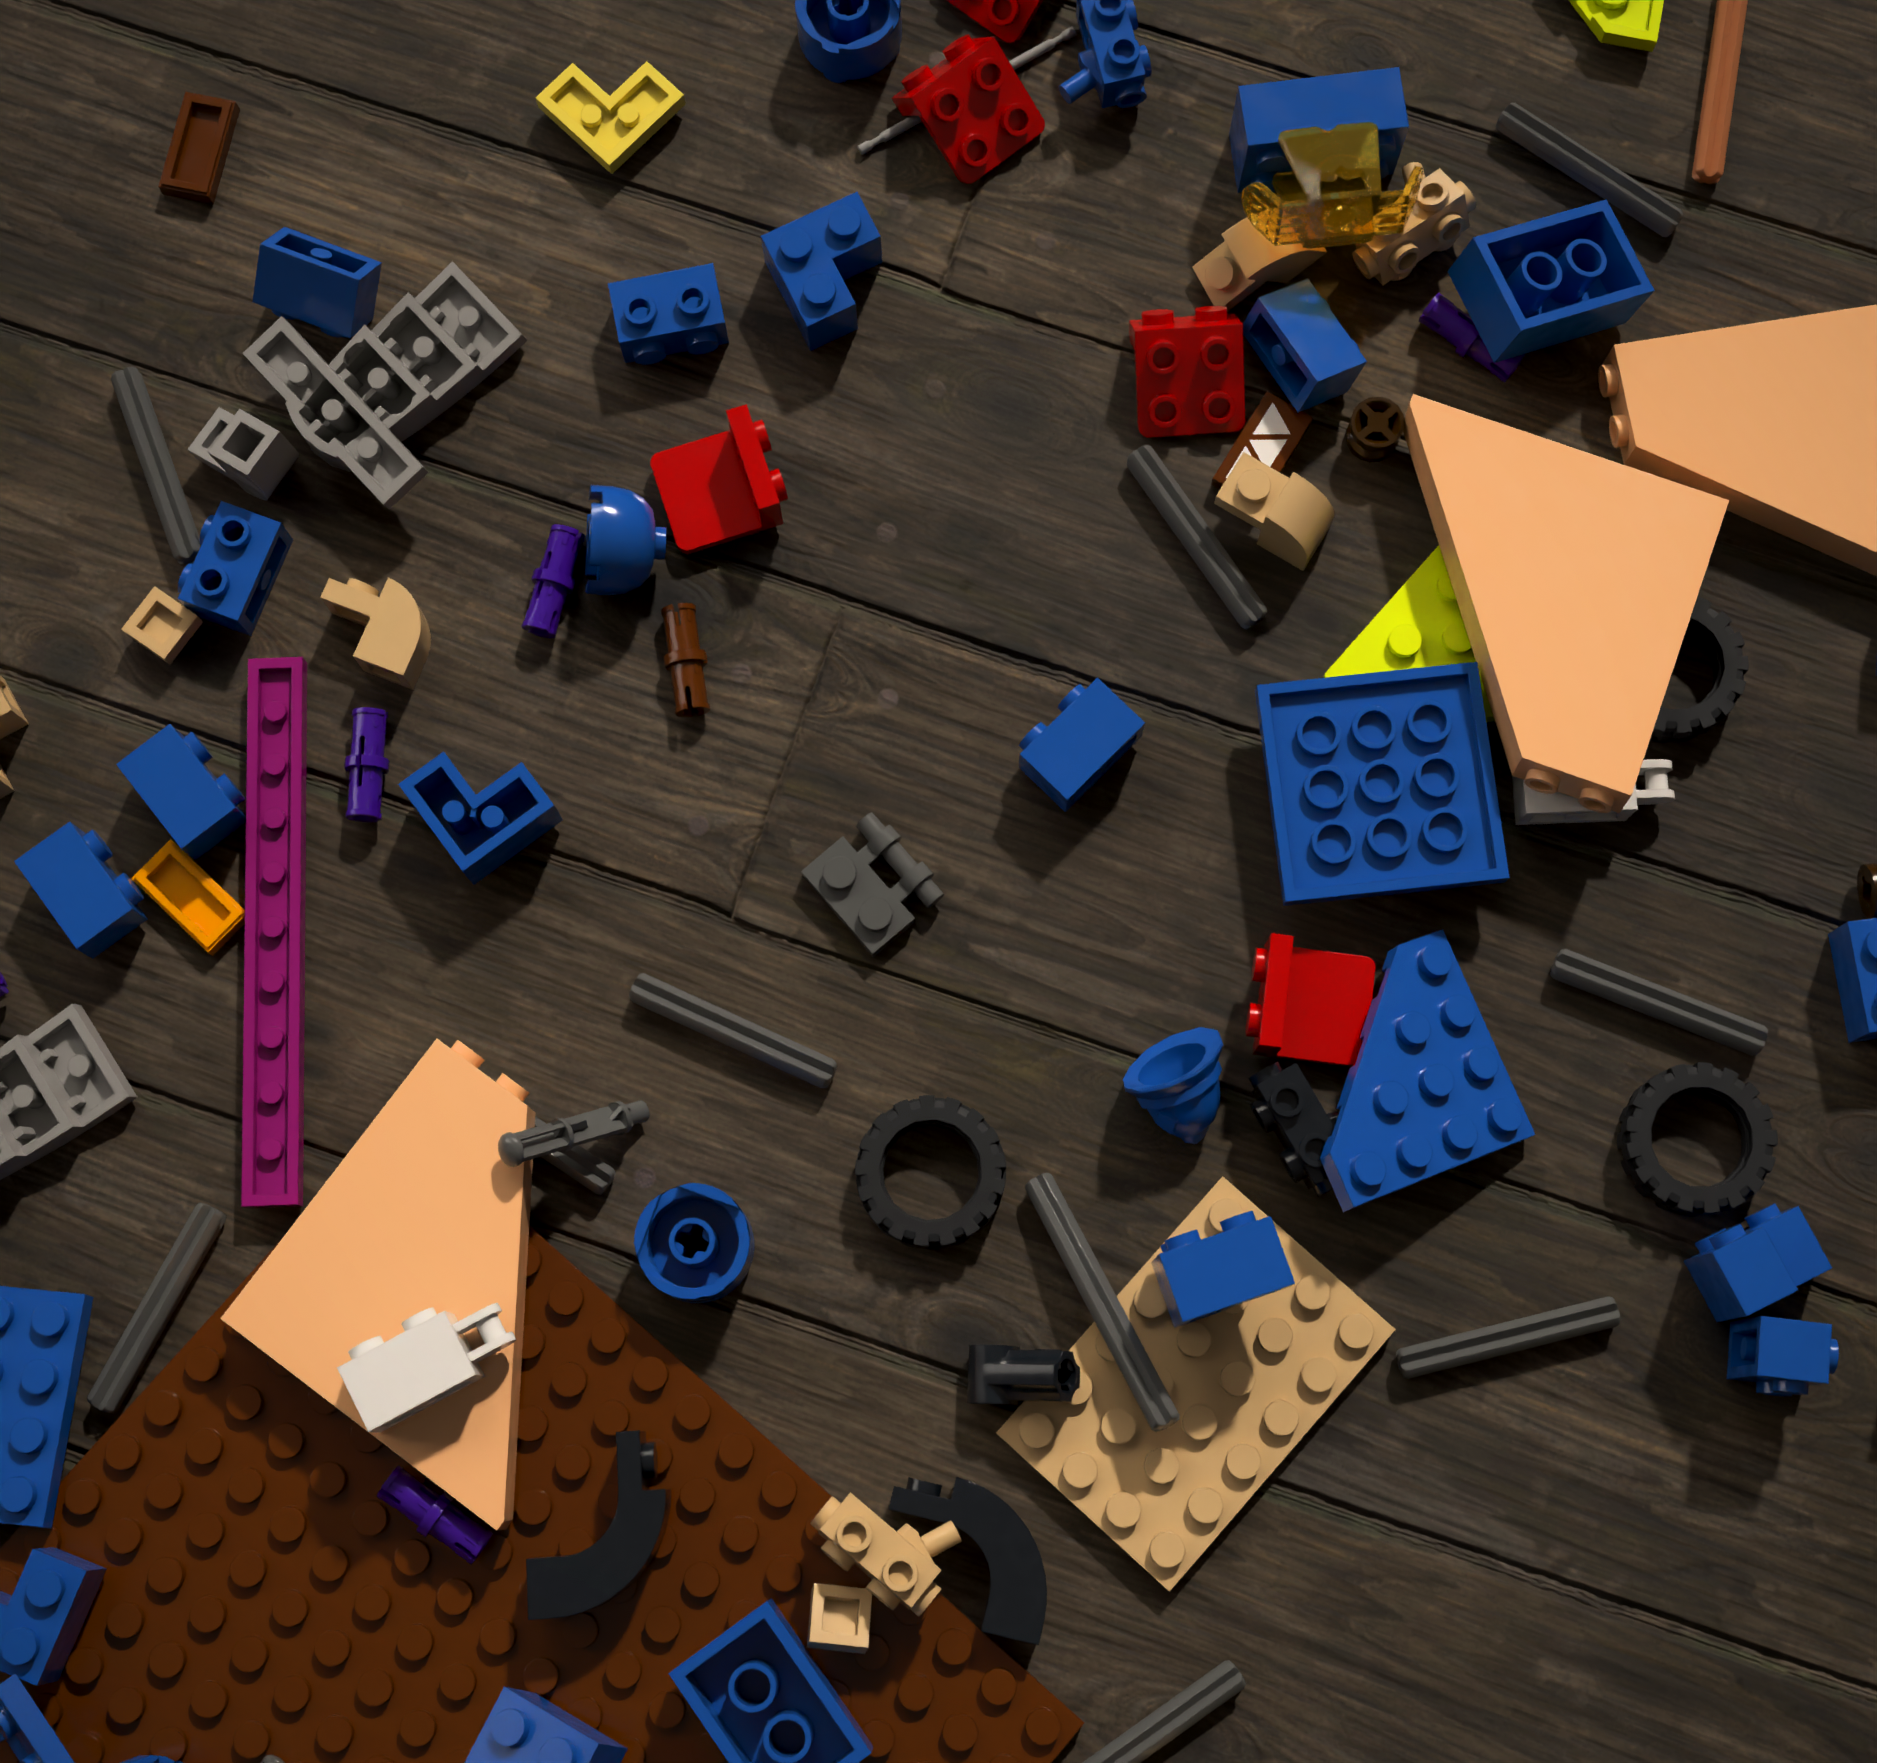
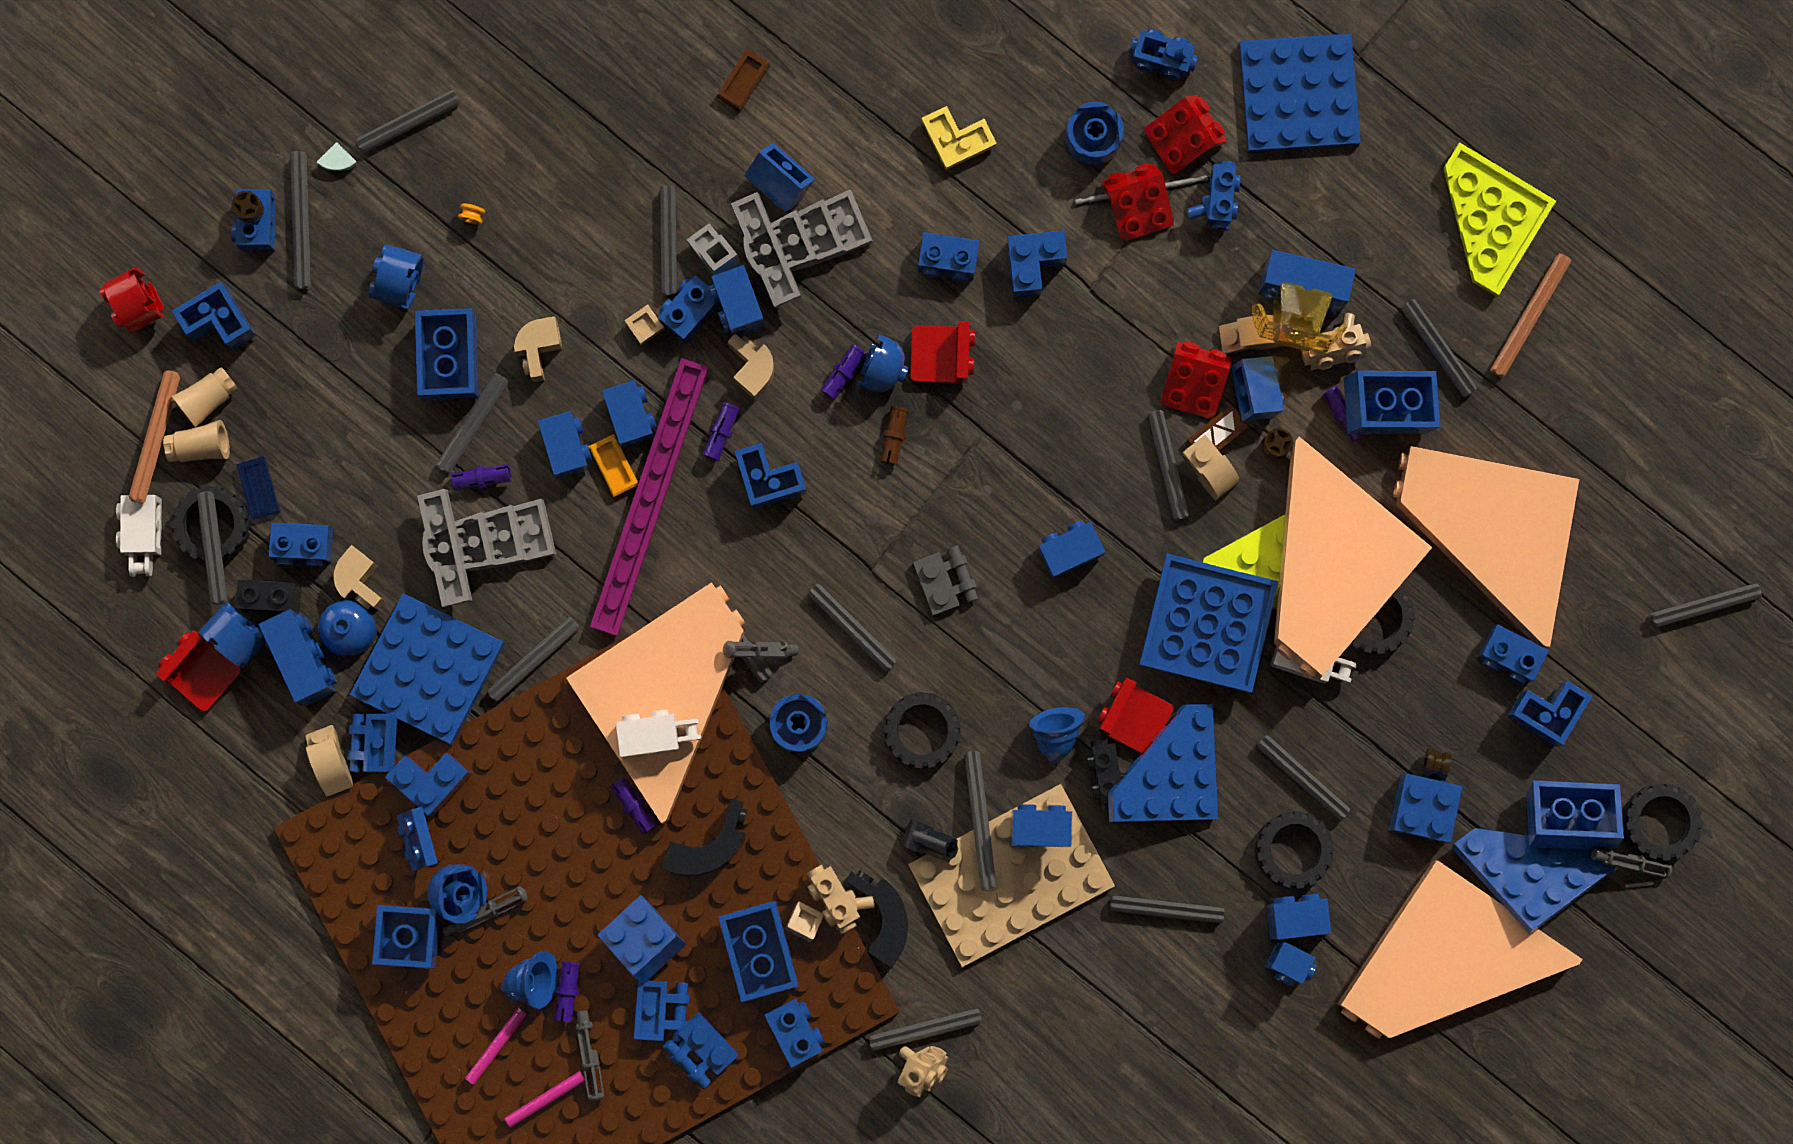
camera: 15 degrees right, 5 degrees up
none -> blue brick [709,265,765,337]

